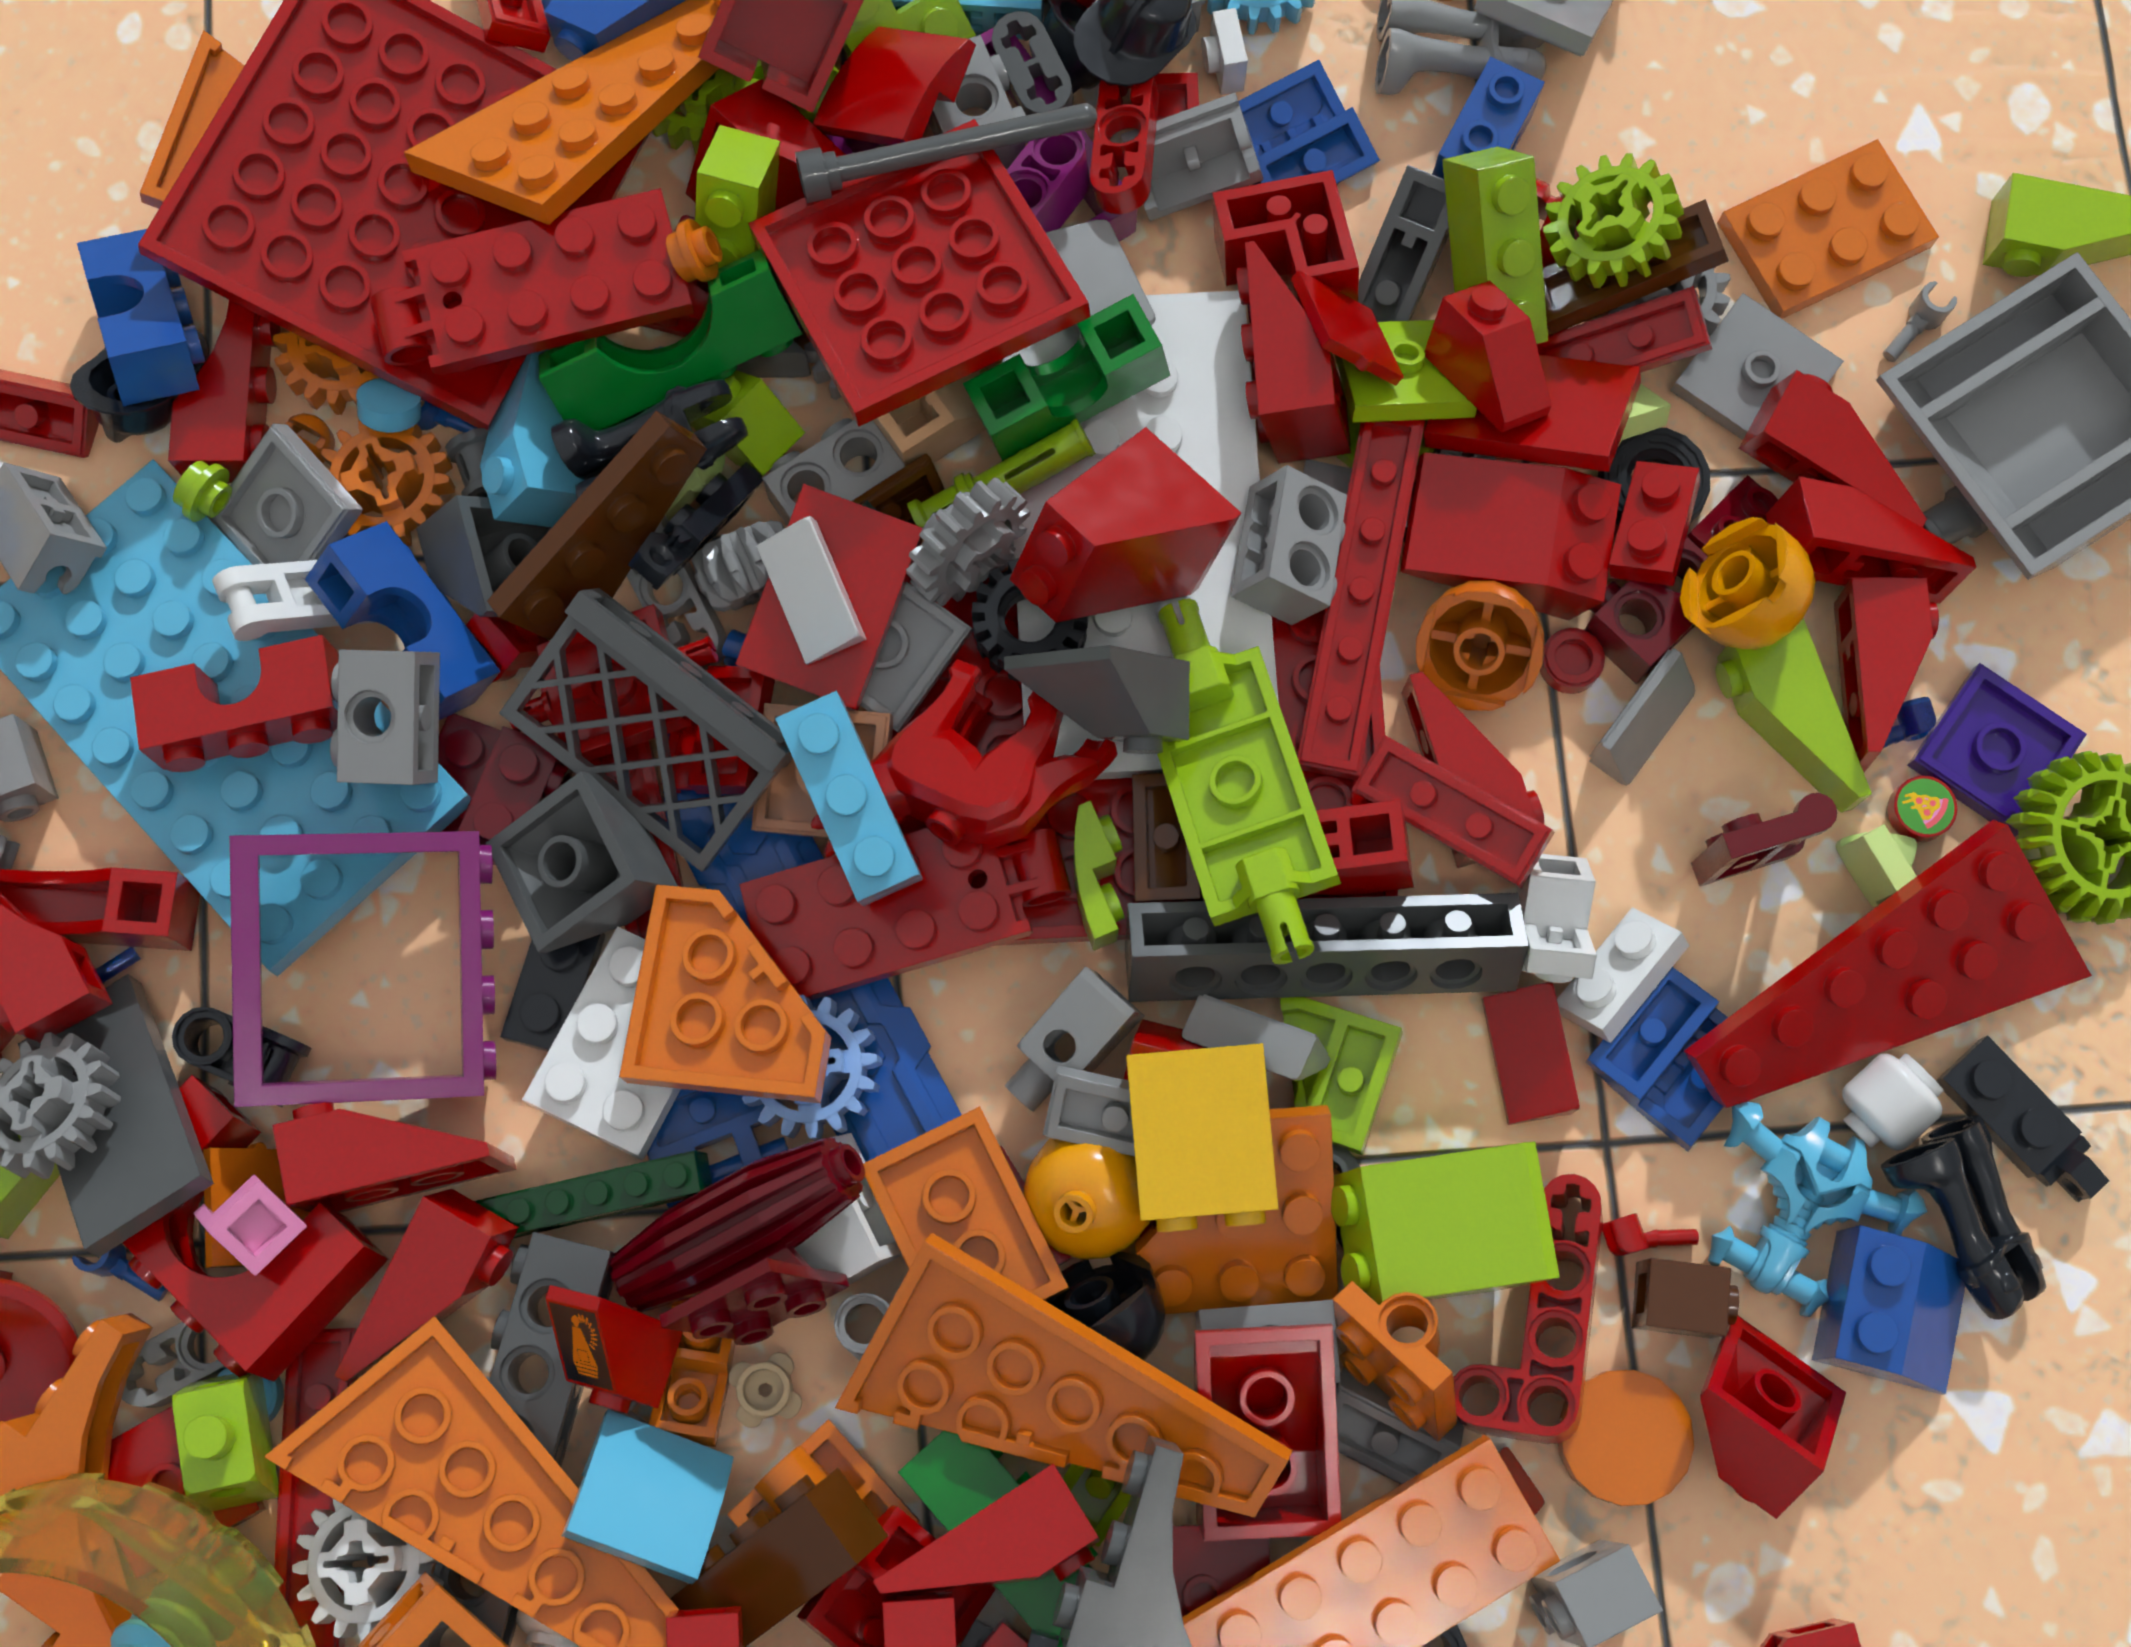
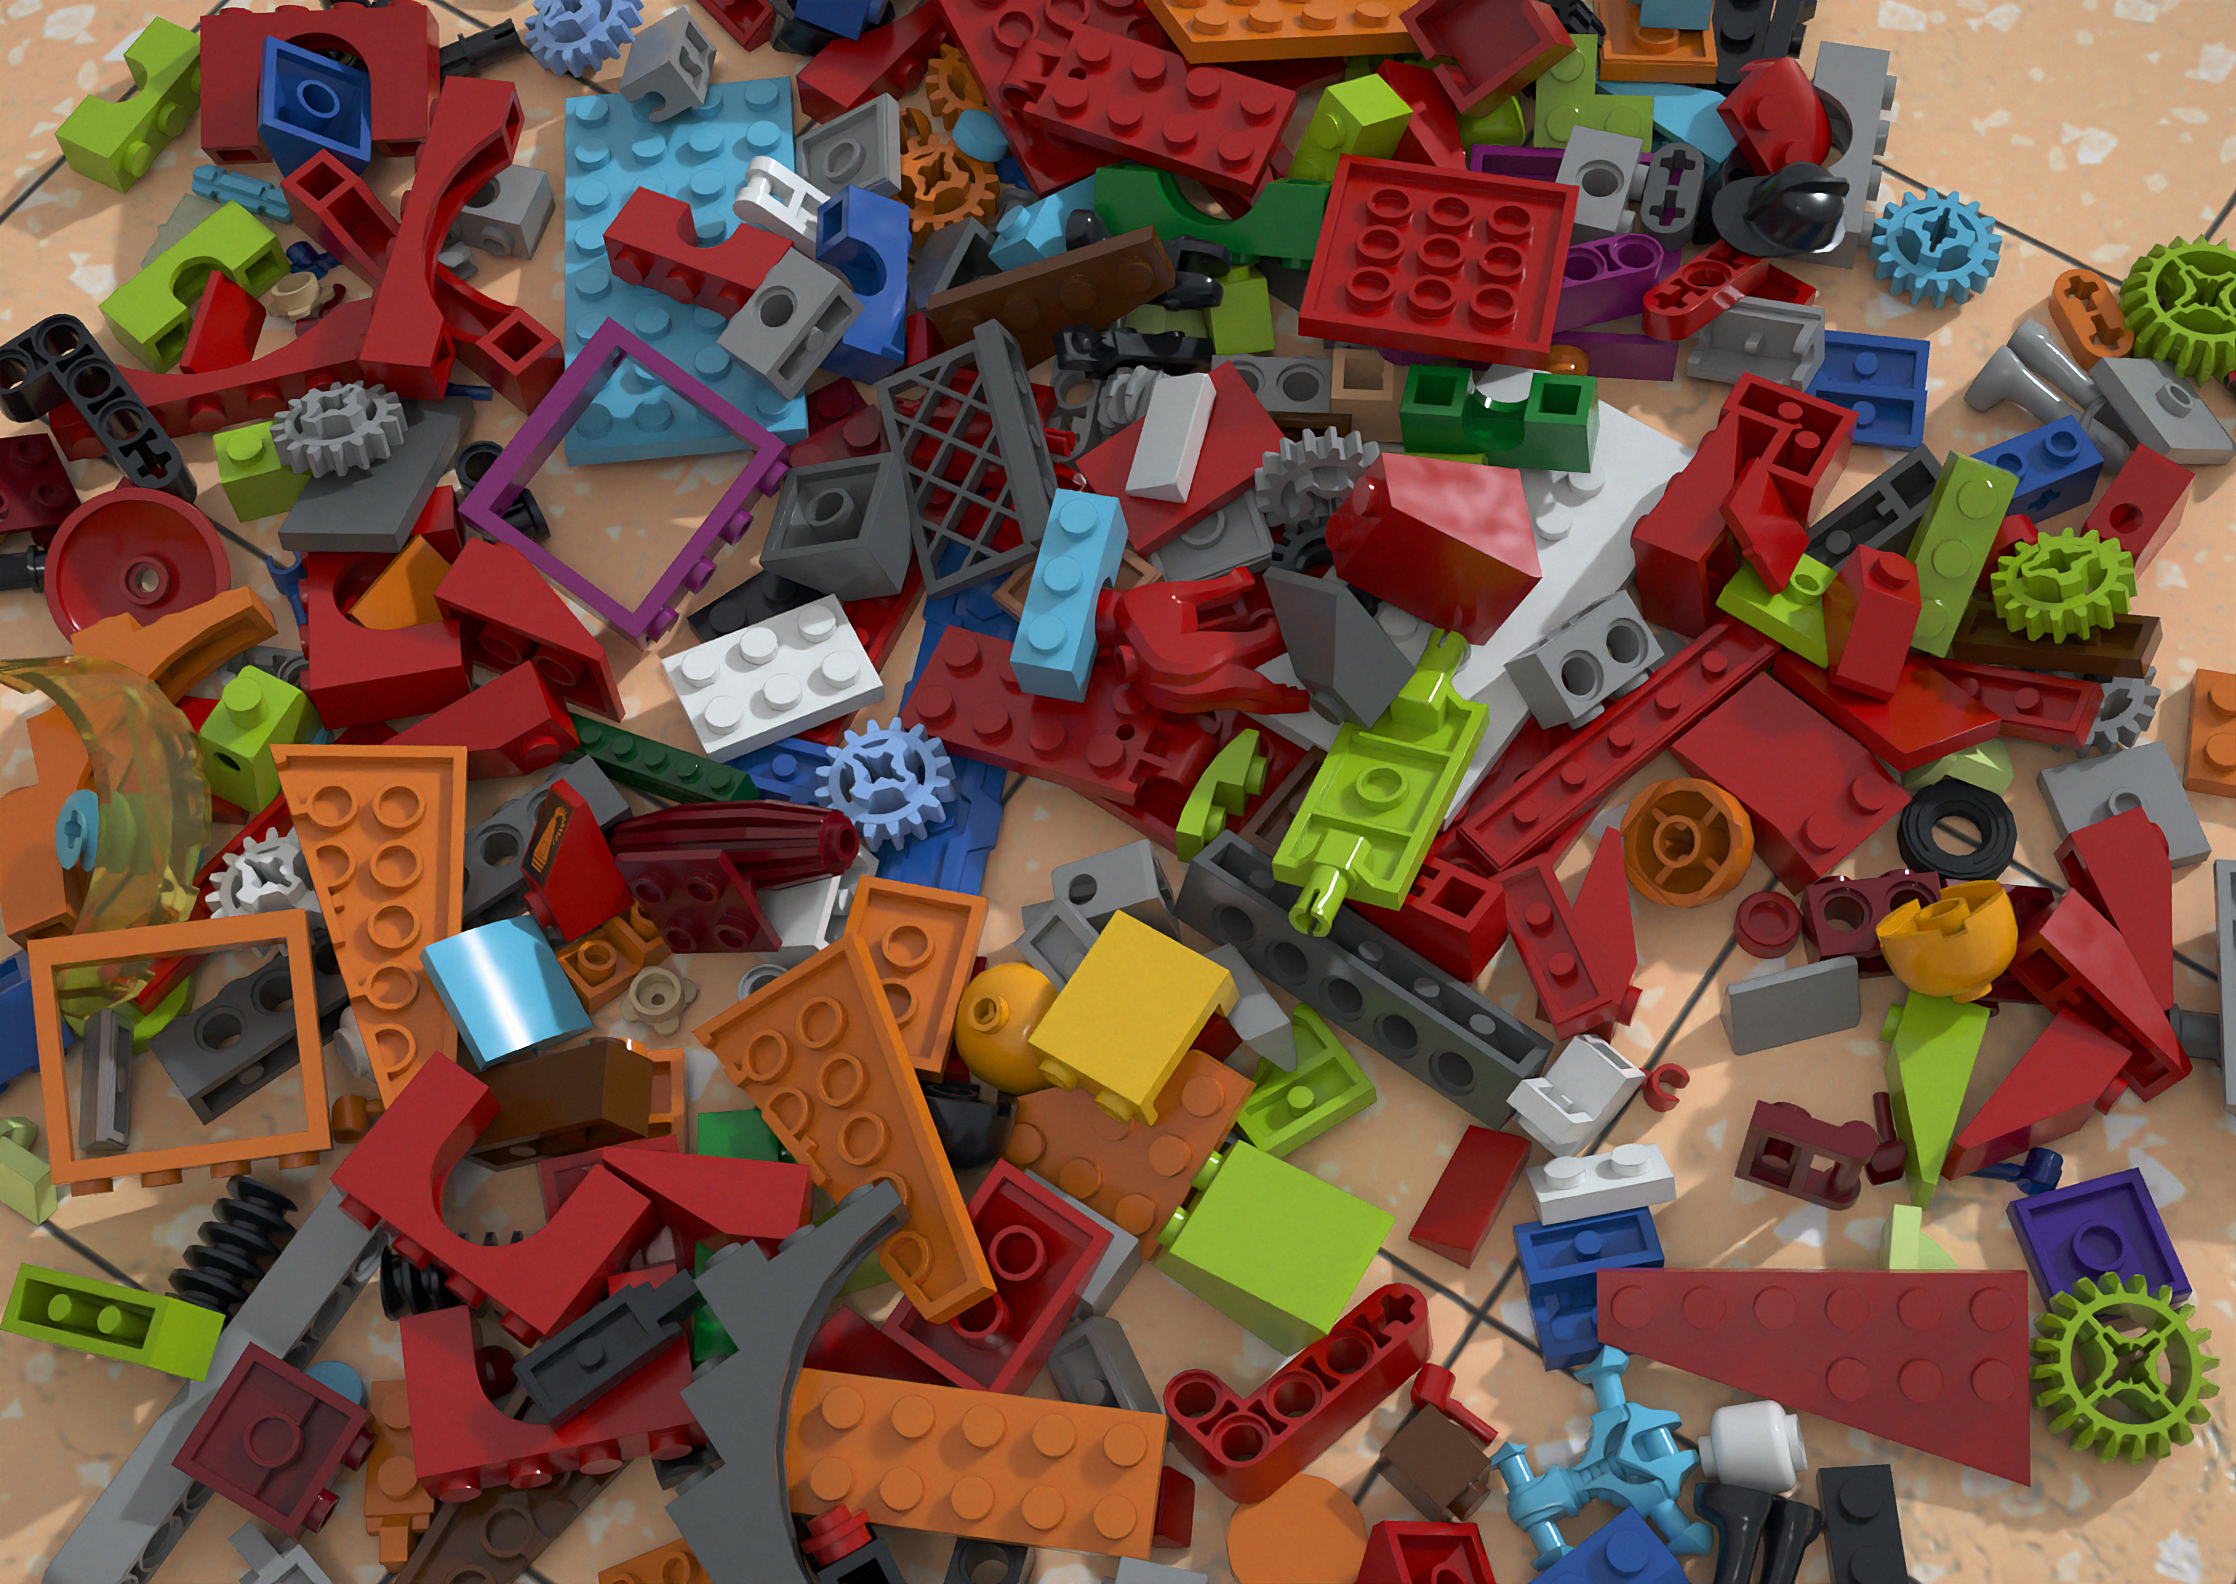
camera: 45 degrees right, 15 degrees down
lime plate [173,461,232,522] -> none
bright pink panel [193,1174,307,1276] -> none
orange plate [619,885,832,1104] -> none
orange plate [666,218,723,282] -> none
dark grey piece [795,103,1097,204] -> none
red slope [813,26,976,145] -> none
light grey slope [1046,219,1156,326] -> none
white plate [1201,8,1248,95] -> none
orange plate [1333,1281,1457,1442] -> none
red plate [1609,461,1700,586] -> none
tile [1887,776,1958,842] -> none
none -> red hand [1638,1063,1690,1112]
none -> dark red hand [1864,1092,1908,1186]
none -> red torso [2079,443,2196,581]

